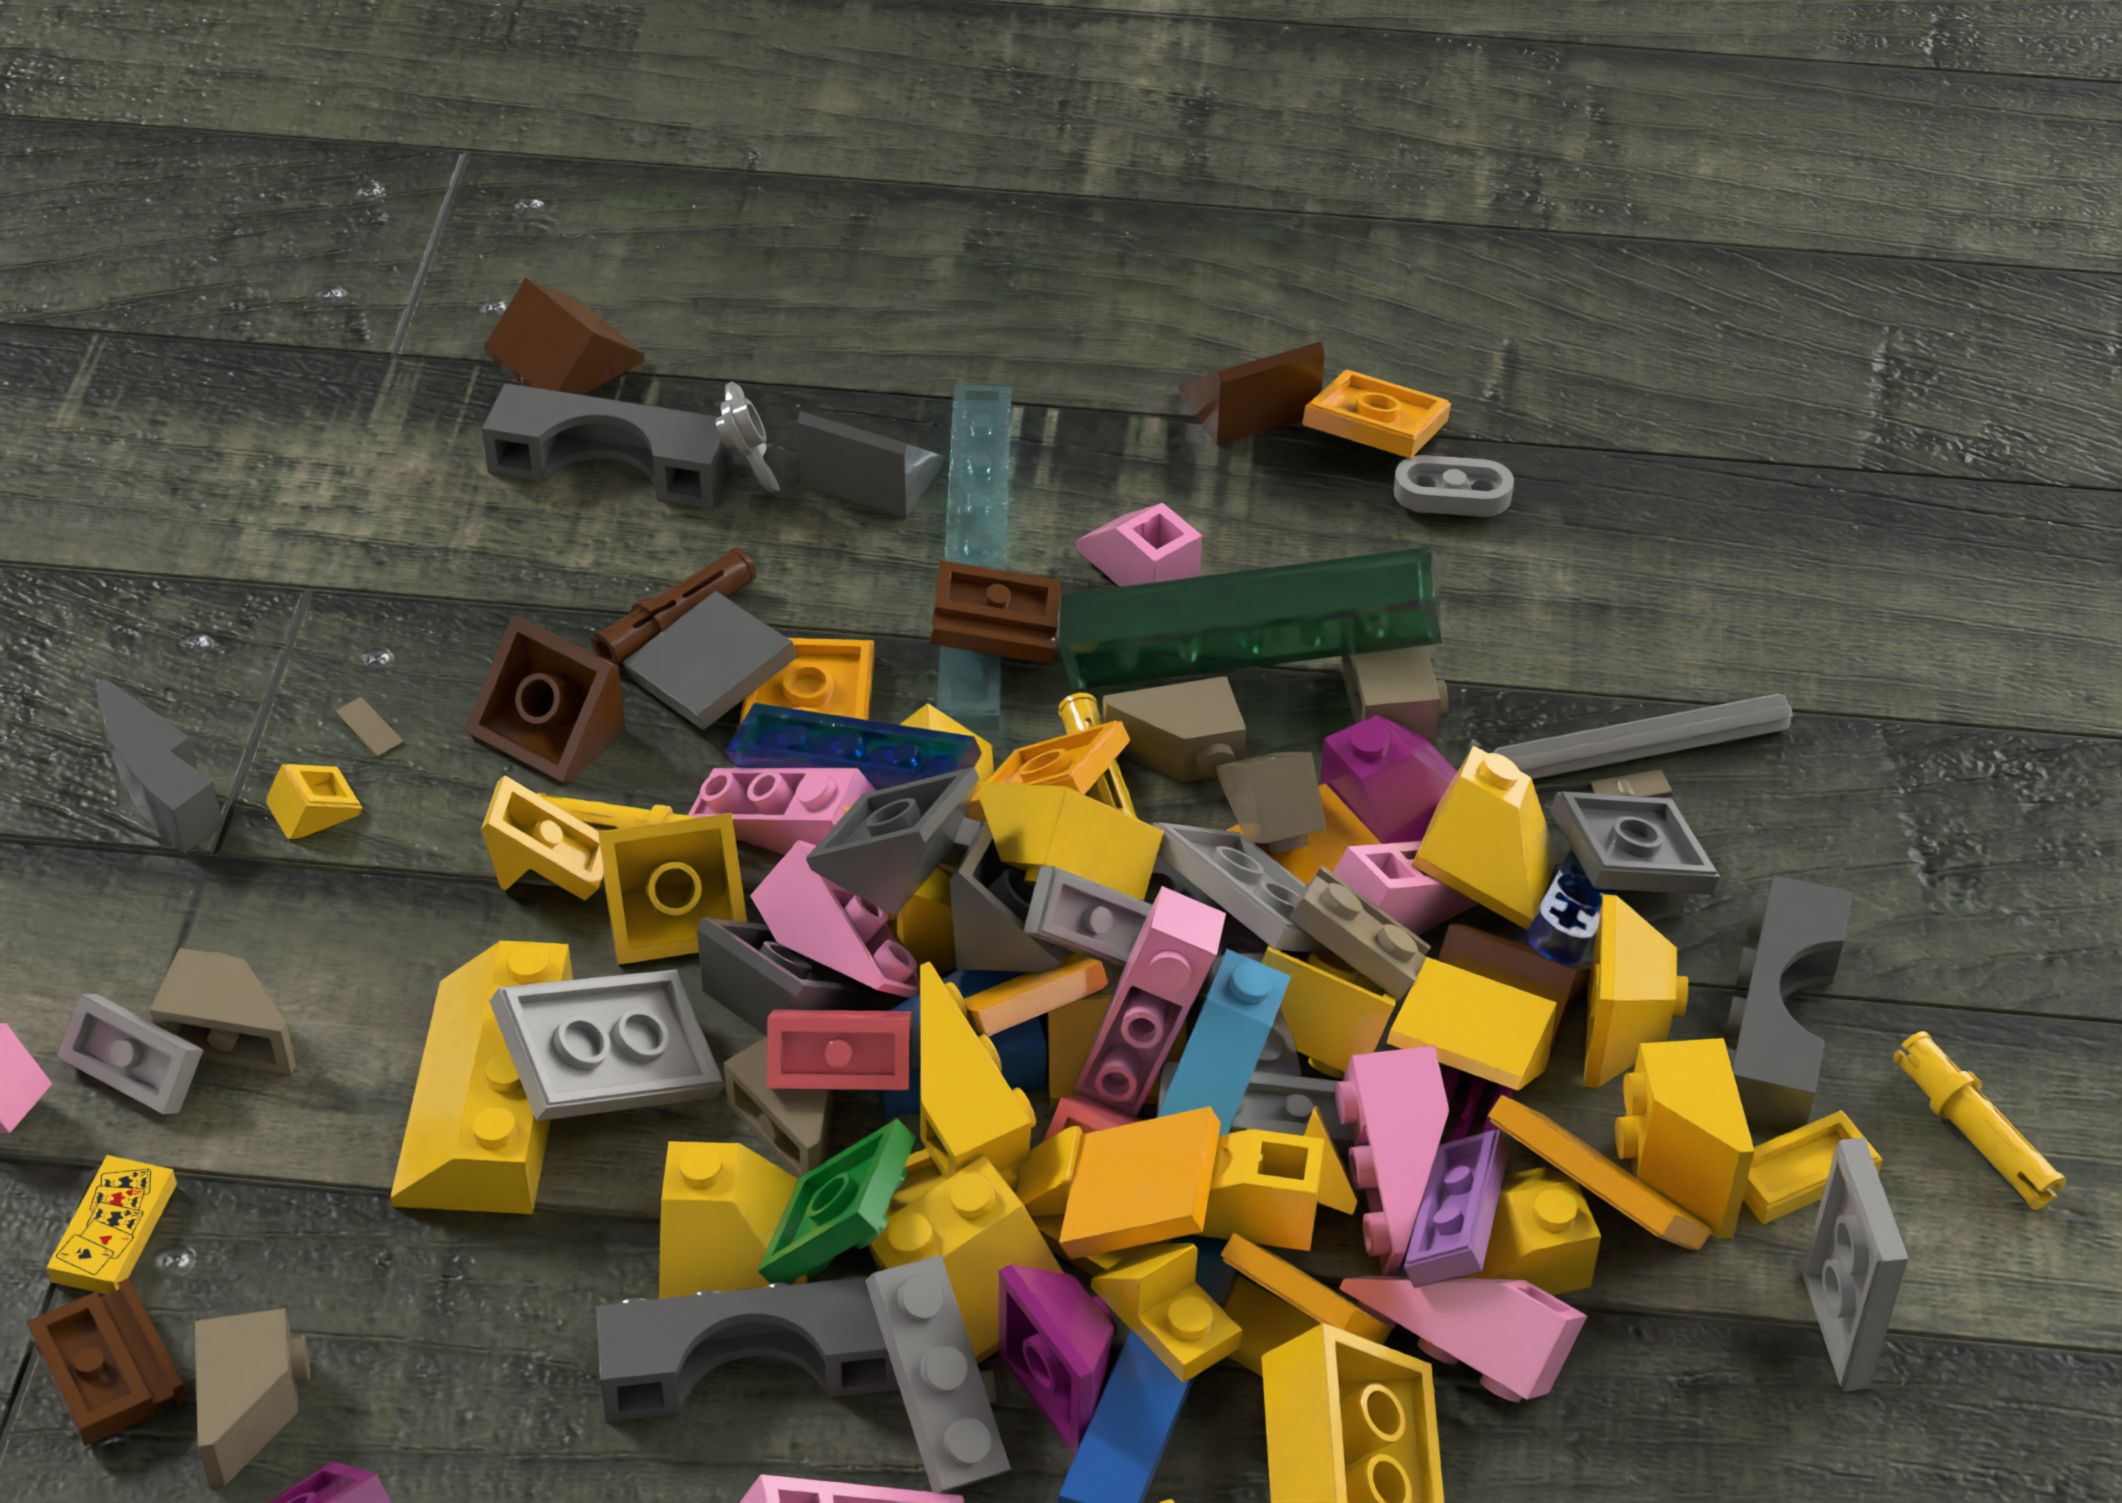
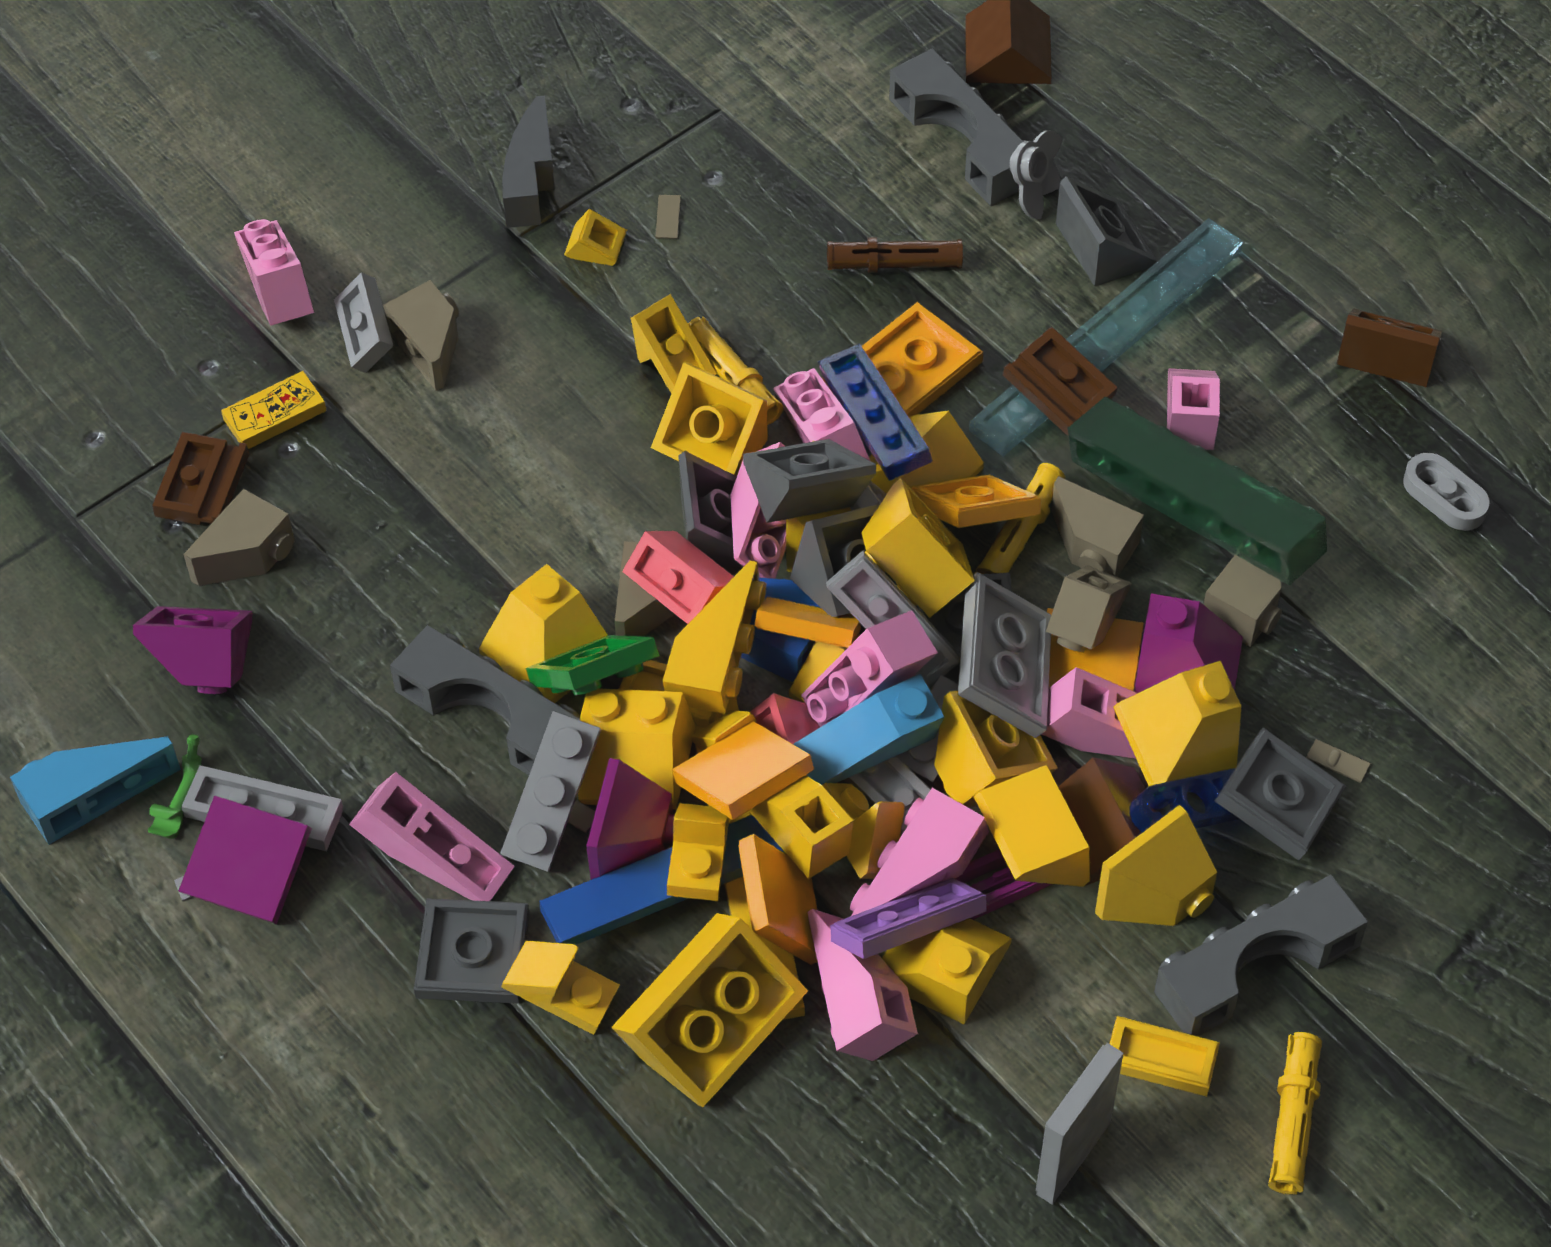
camera: 45 degrees right, 10 degrees up
yellow slope [390,941,573,1214] -> none
reddish brown slope [464,615,625,783] -> none
light grey tile [489,970,725,1121] -> none
dark grey tile [622,591,798,730] -> none
dark tan plate [1288,865,1431,1001] -> none
light orange tile [1302,370,1451,459] -> none
light orange tile [1488,1095,1713,1251] -> none
light grey axle [1493,693,1793,780] -> none
yellow slope [1615,1038,1754,1239] -> none

